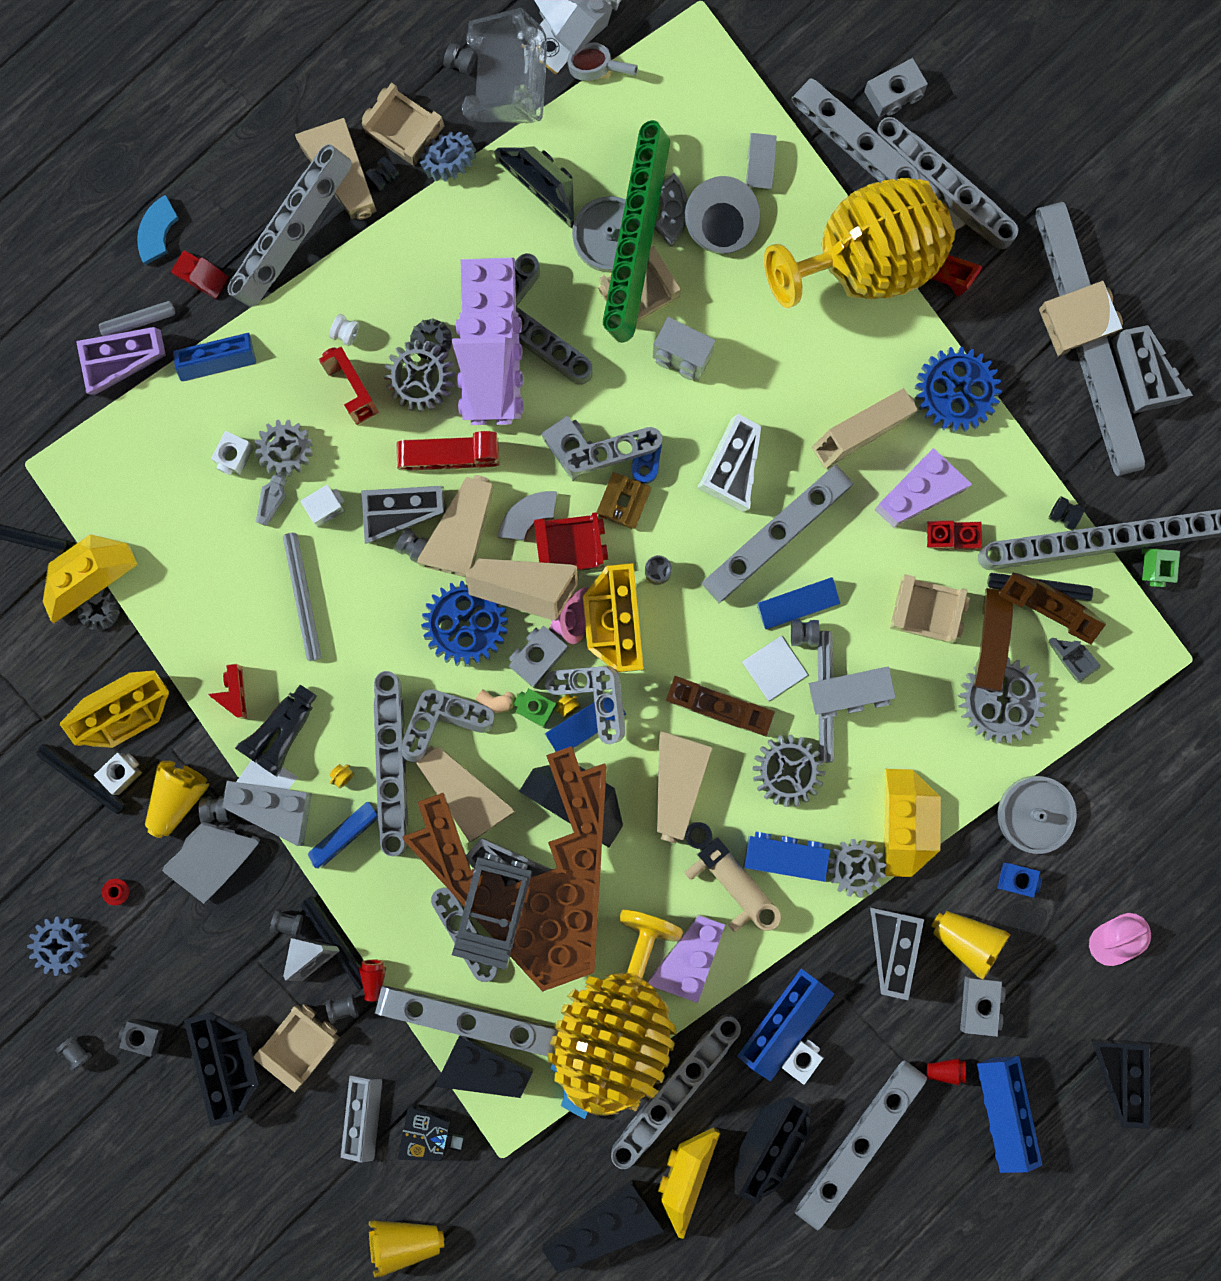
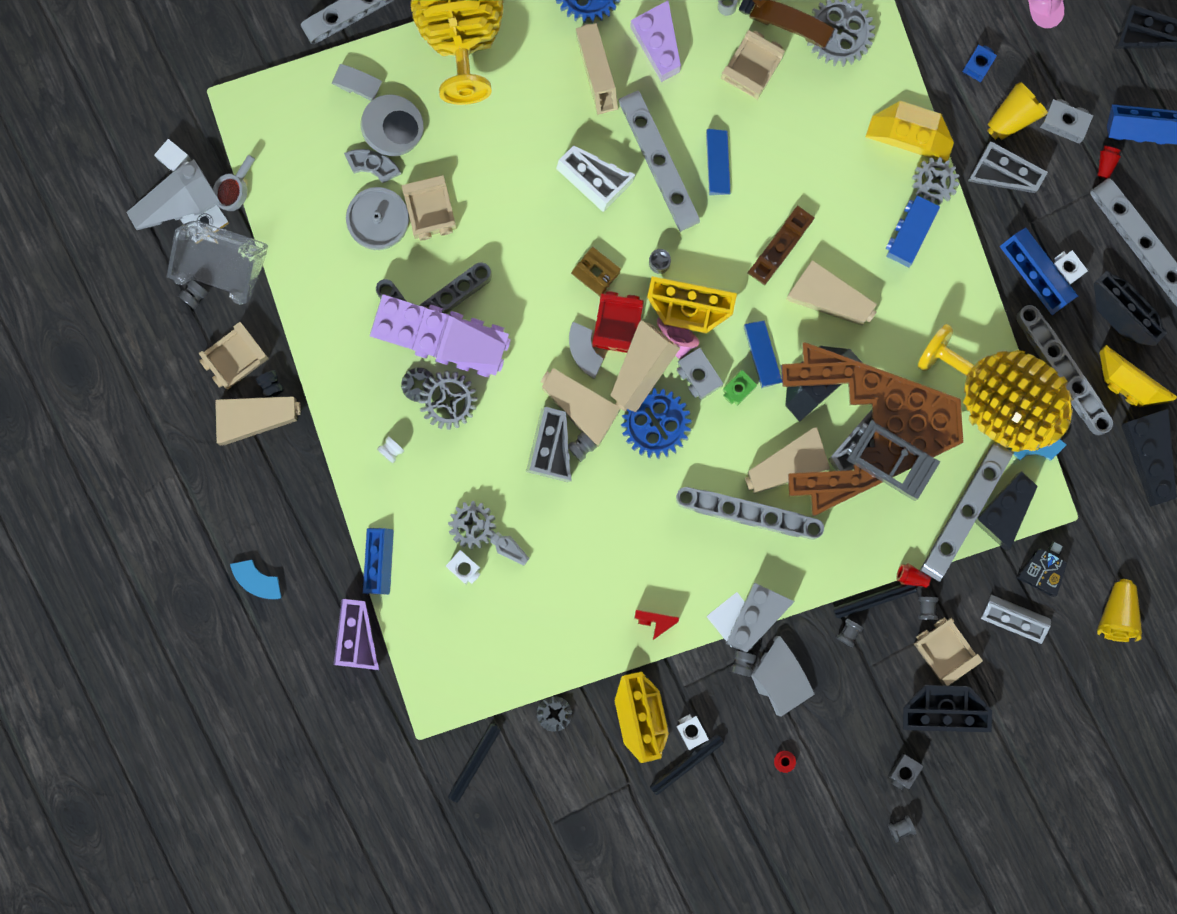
camera: 75 degrees left, 0 degrees up
sand blue gear [27,916,89,976] -> none
yellow wedge [43,534,138,623] -> none
light grey axle [99,301,175,336] -> none
yellow cone [145,760,209,838] -> none
red slope [171,250,230,300] -> none
light grey beam [228,144,352,307] -> none
black piece [235,685,317,777] -> none
light grey axle [283,532,322,661] -> none
light grey slope [283,938,339,981] -> none
white brick [300,485,345,527] -> none
blue slope [308,802,378,869] -> none
red panel [318,346,379,425] -> none
yellow plate [329,764,354,789] -> none
red beam [396,431,499,471] -> none
light grey beam [401,689,494,762] -> none
sand blue gear [420,132,476,182] -> none
light grey beam [431,888,498,982] -> none
light nougat arm [475,689,516,713] -> none
black wedge [494,146,574,228] -> none
light grey brick [542,415,599,481] -> none
light grey beam [545,666,625,744] -> none
yellow plate [556,694,581,718] -> none
light grey beam [563,427,663,476] -> none
green beam [603,120,670,343] -> none
blue plate [632,435,662,484] -> none
lavender wedge [647,915,725,1003] -> none
light grey brick [653,317,715,380] -> none
tan piece [685,822,781,932] -> none
white sticker [742,636,808,701] -> none
light grey gear [752,735,825,807] -> none
flat silver wheel [791,620,820,646] -> none
light grey wedge [809,666,896,719] -> none
light grey axle [818,631,834,763] -> none
red slope [927,521,982,549] -> none
light grey piece [998,776,1077,854] -> none

